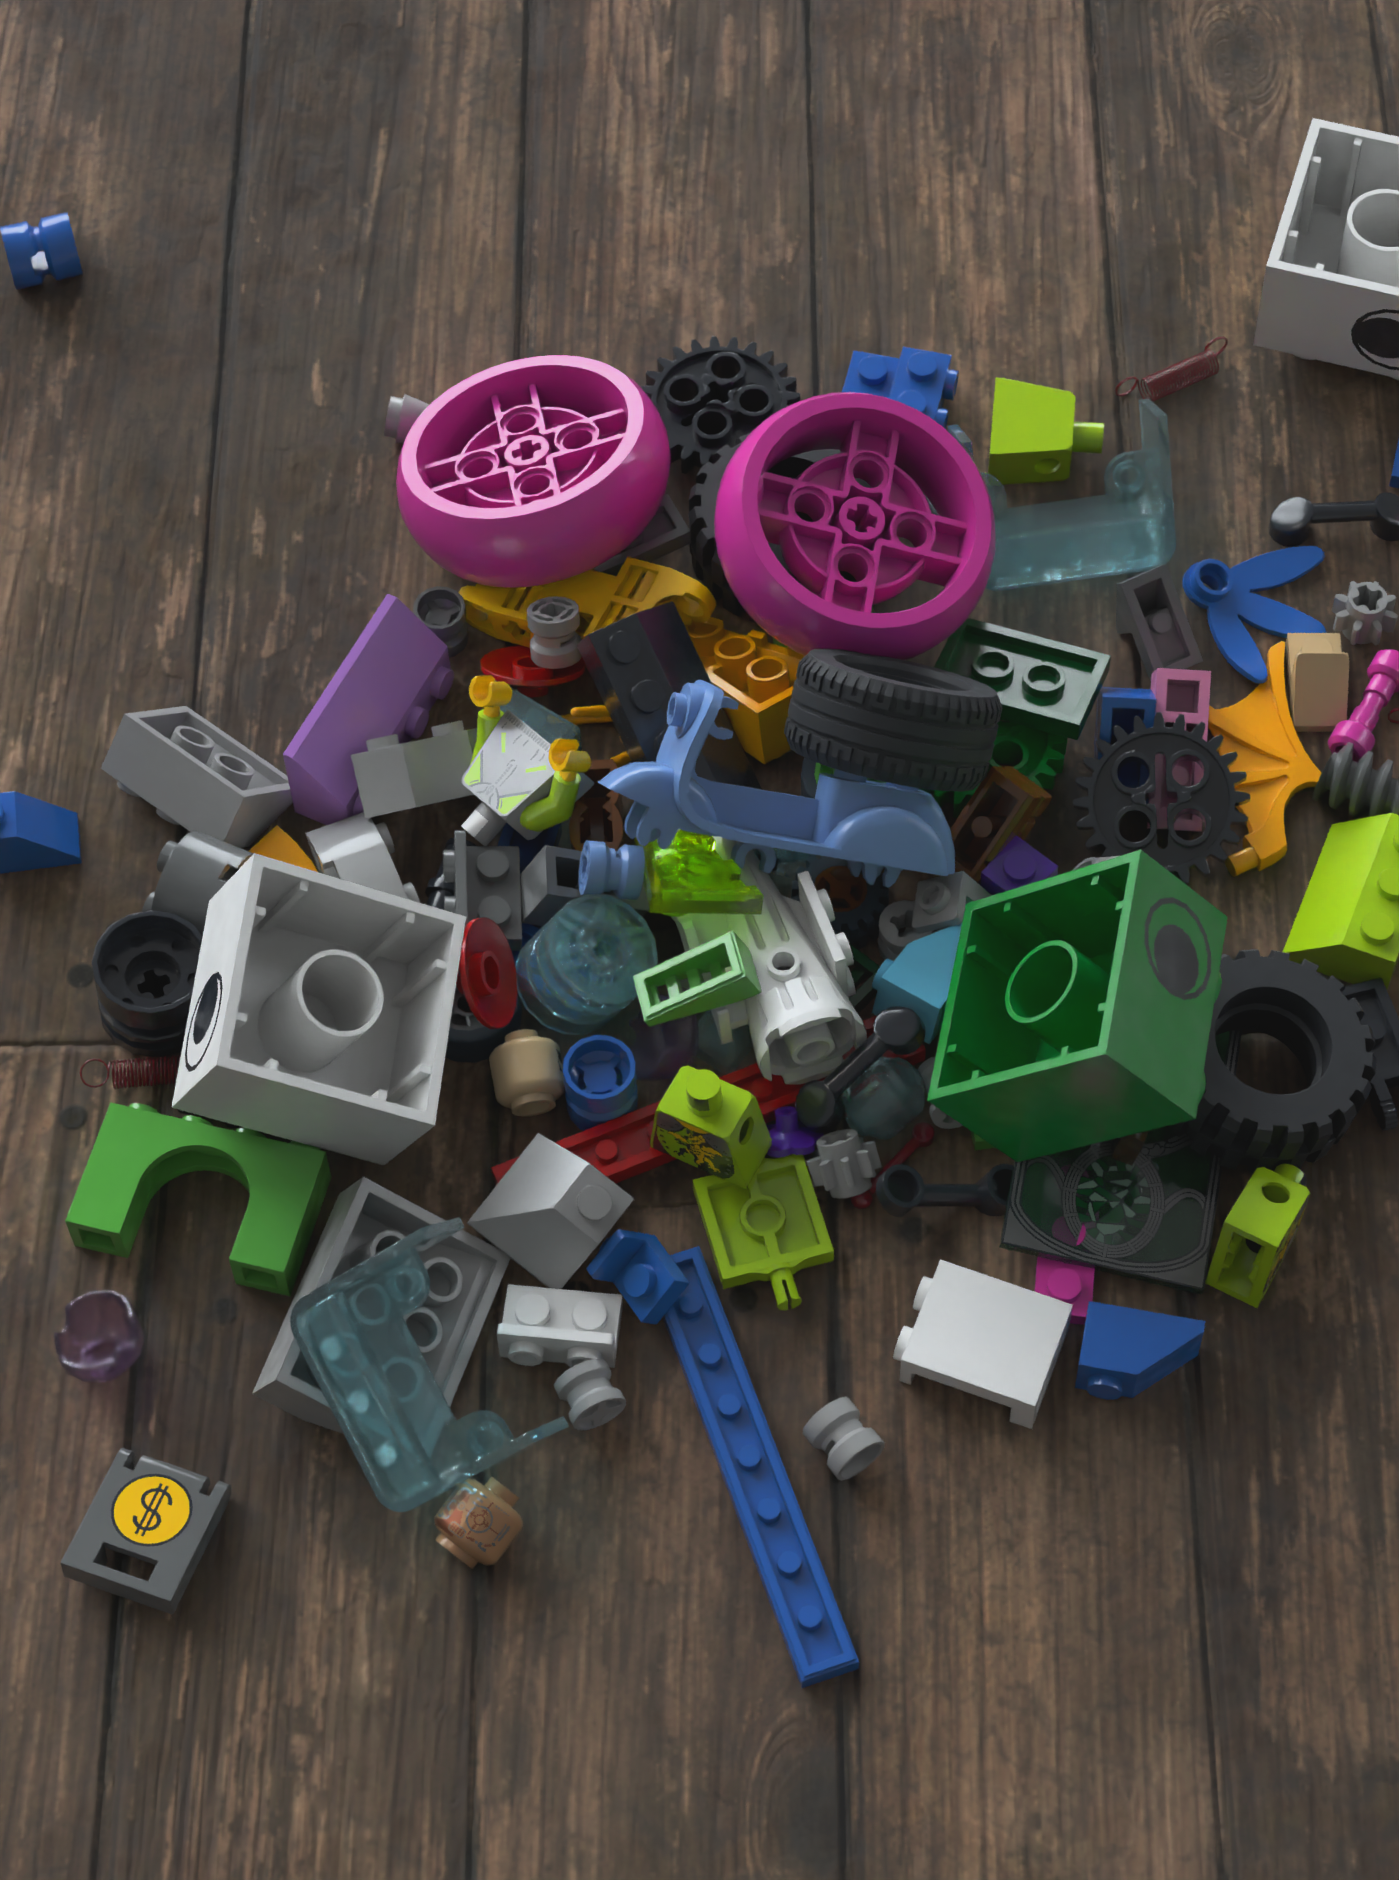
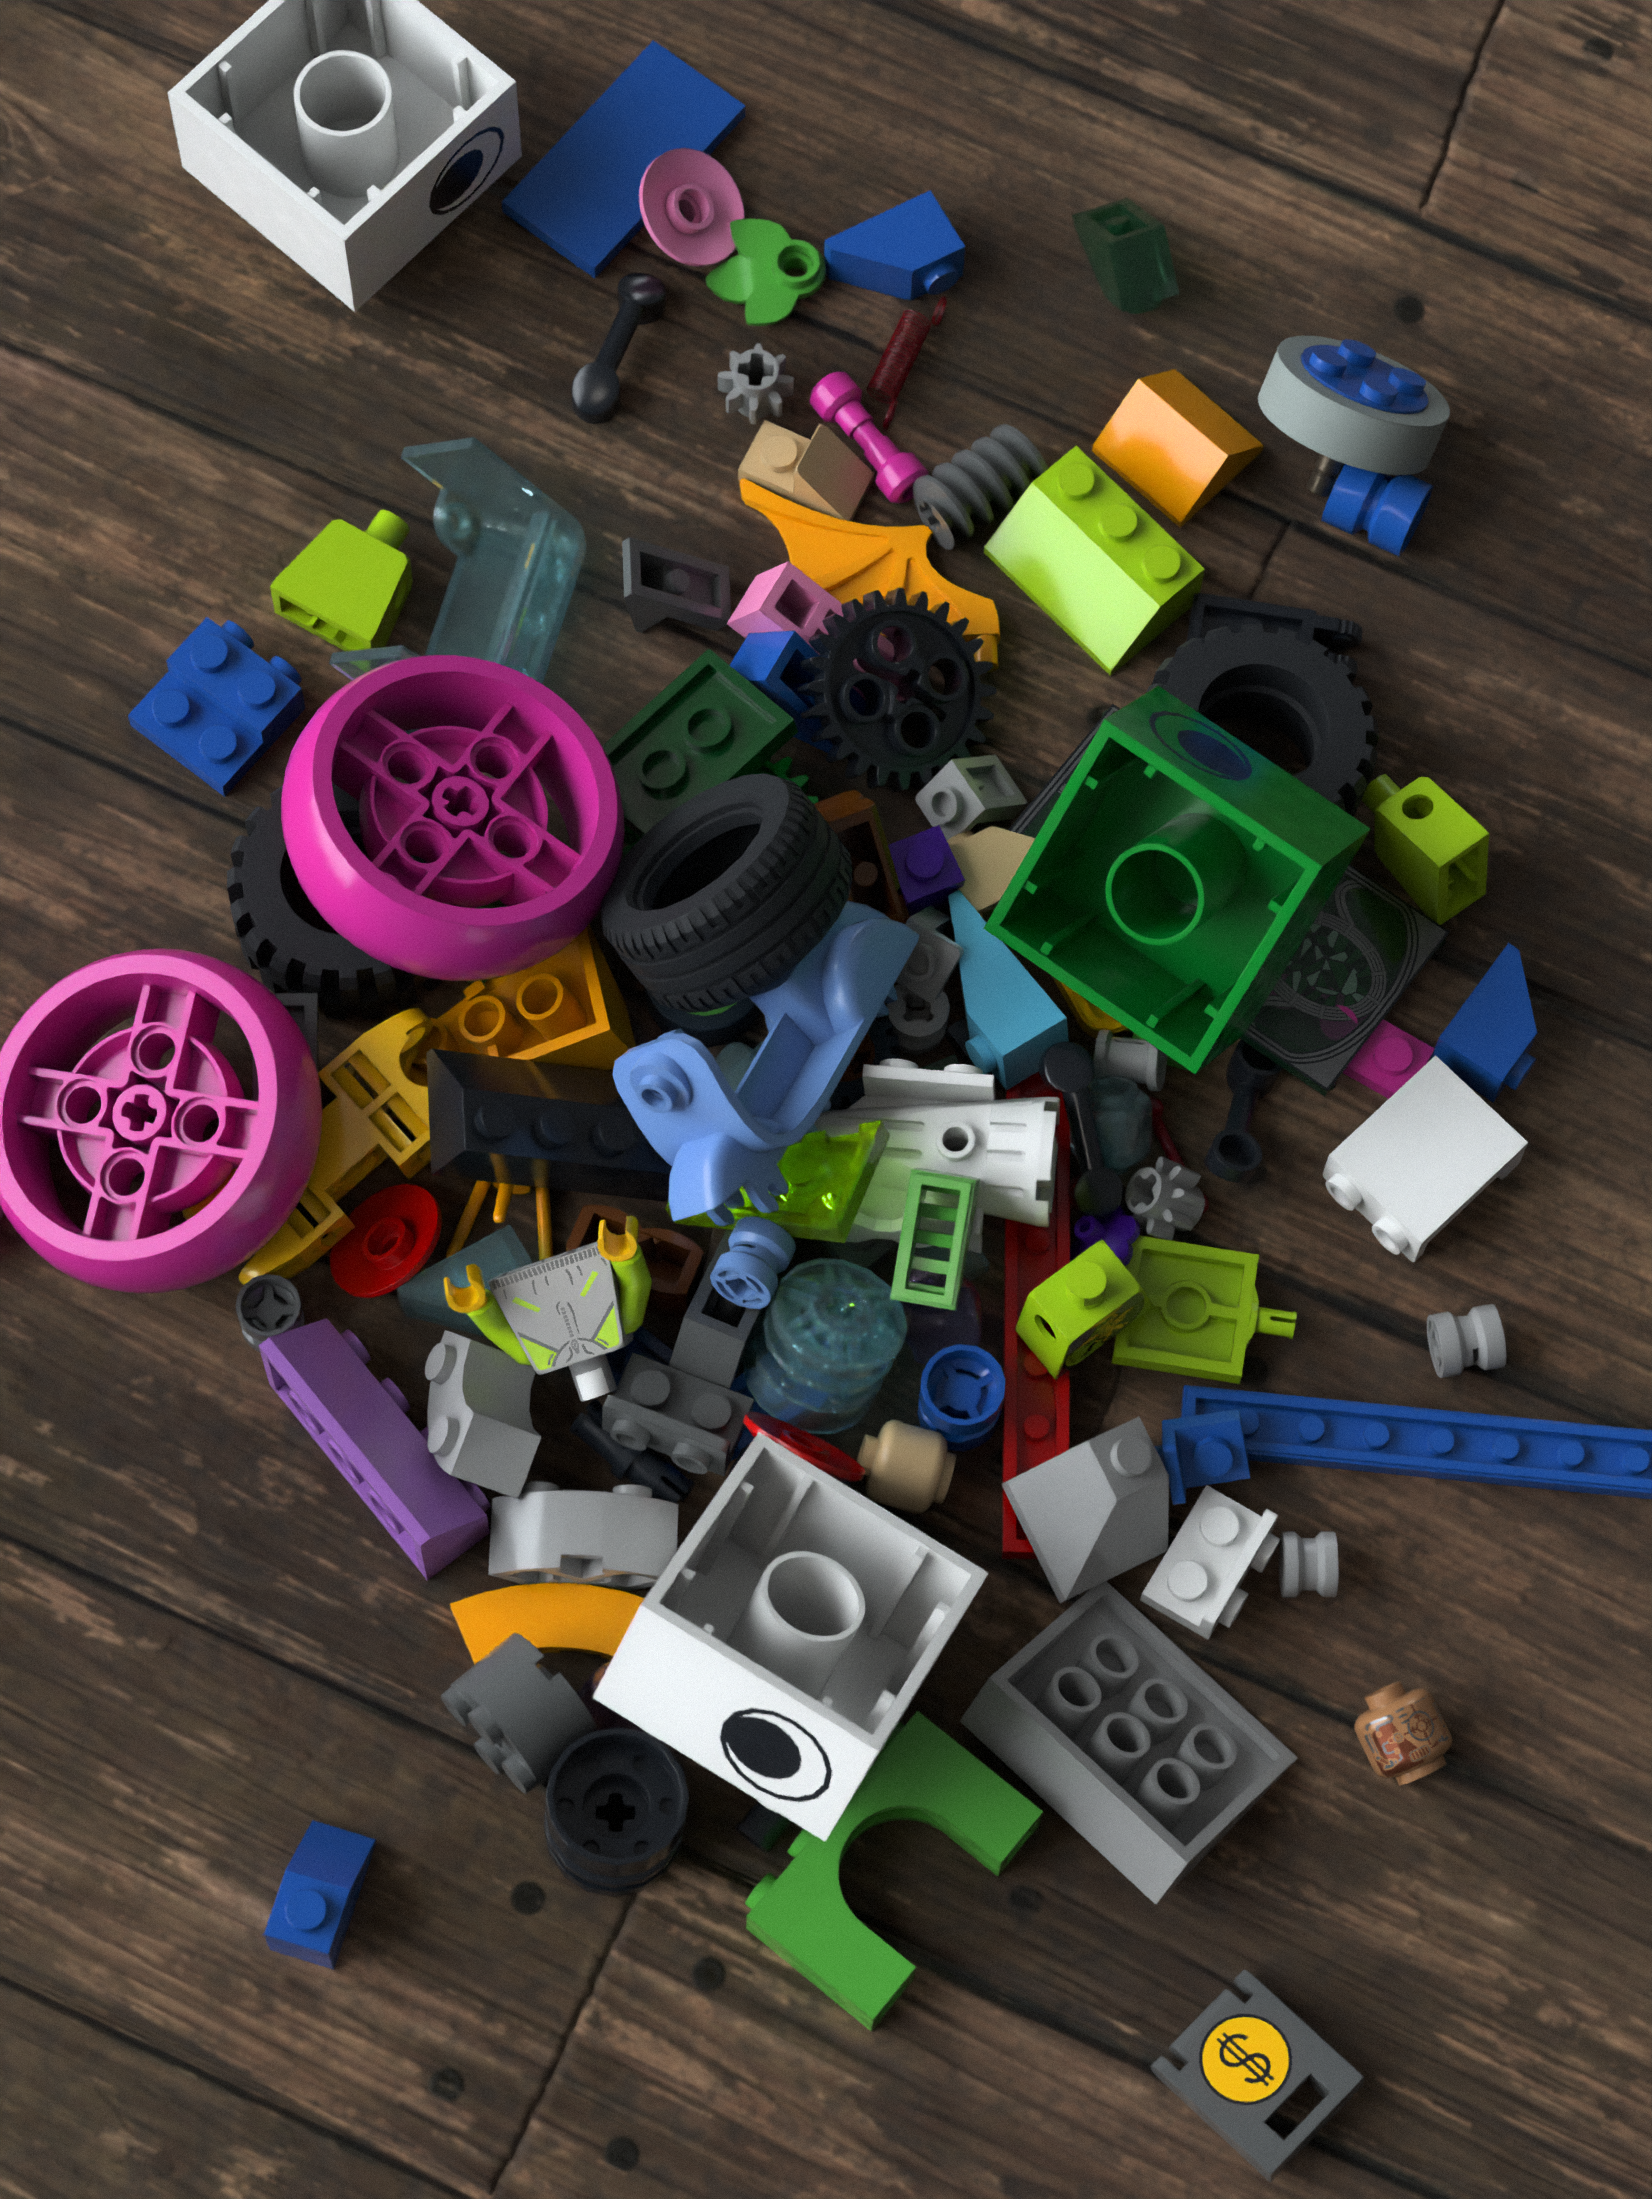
camera: 70 degrees left, 10 degrees up
hair [54,1290,144,1383] -> none
dark red piece [80,1054,181,1089] -> none
light grey slope [101,706,293,848] -> none
clear light blue windscreen [290,1217,569,1512] -> none
light grey wheel [527,596,582,669] -> none
black gear [640,336,801,474] -> none
dark red piece [1115,336,1228,403] -> none
blue plant [1182,545,1327,684] -> none

